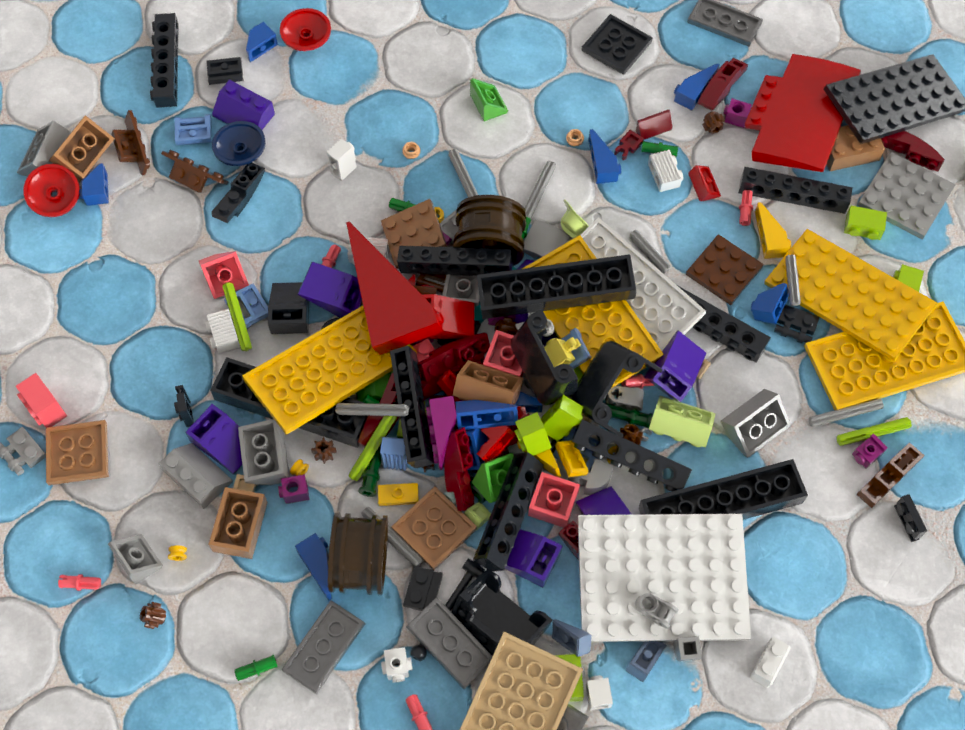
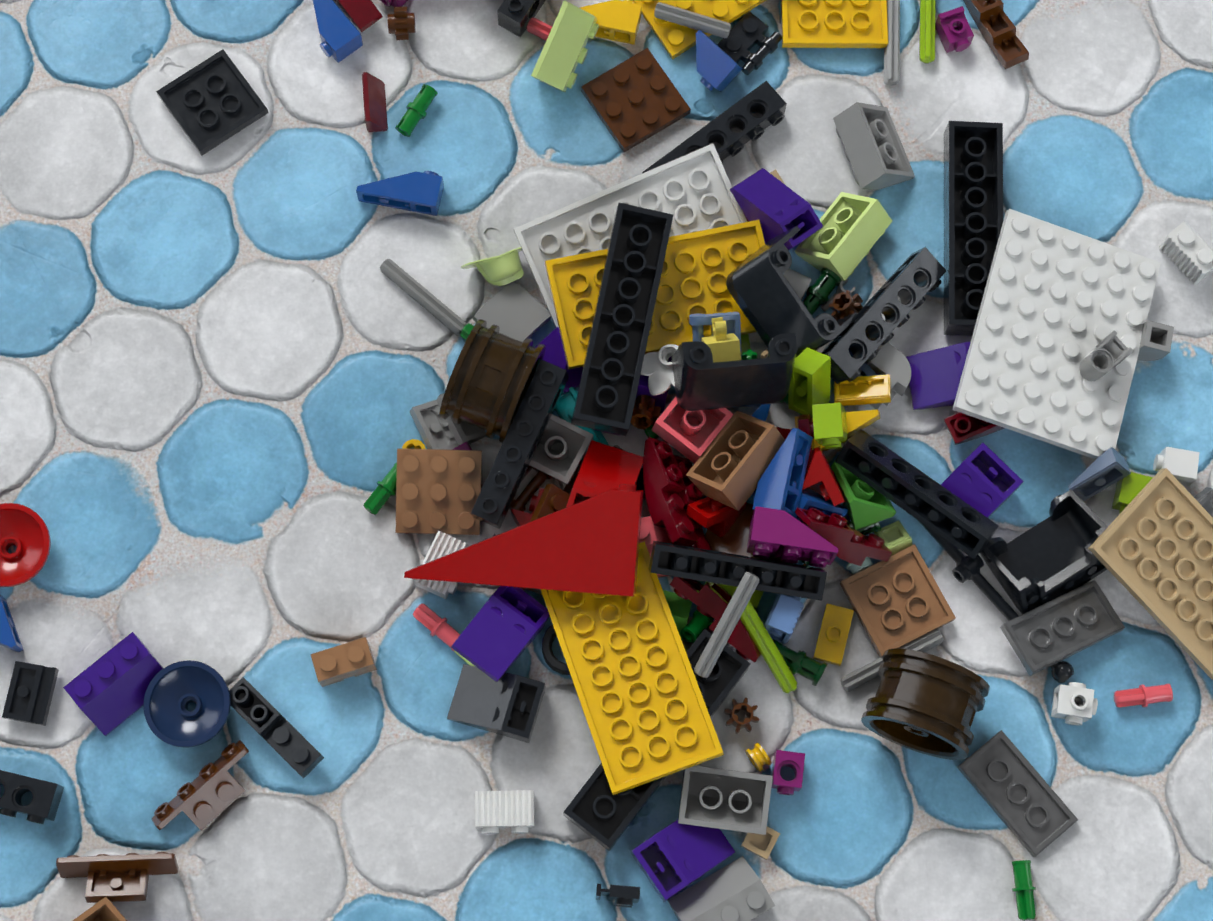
camera: 75 degrees left, 10 degrees up
medium blue plate [175,114,212,145] -> none
coral slope [199,251,249,299] -> none
medium nougat brick [208,487,268,559] -> none
lime axle [222,282,252,352] -> none
medium blue plate [224,283,268,329] -> none
blue slope [295,533,332,601] -> none
white brick [327,139,356,181] -> none
light nougat plate [402,142,420,159] -> none
black plate [403,566,443,611] -> none
light grey axle [449,149,478,198] -> none
bright green slope [470,78,508,121] -> none
coral brick [528,472,580,528] -> none
light nougat plate [566,129,584,146] -> none
dark red plate [614,129,644,160] -> none
sand blue slope [626,641,667,682] -> none
light grey axle [629,230,670,274] -> none
white brick [648,150,683,192] -> none
red slope [688,165,721,201] -> none
black plate [894,494,927,542] -> none
none -> medium nougat brick [310,637,377,687]
none -> yellowish green slope [531,1,599,92]

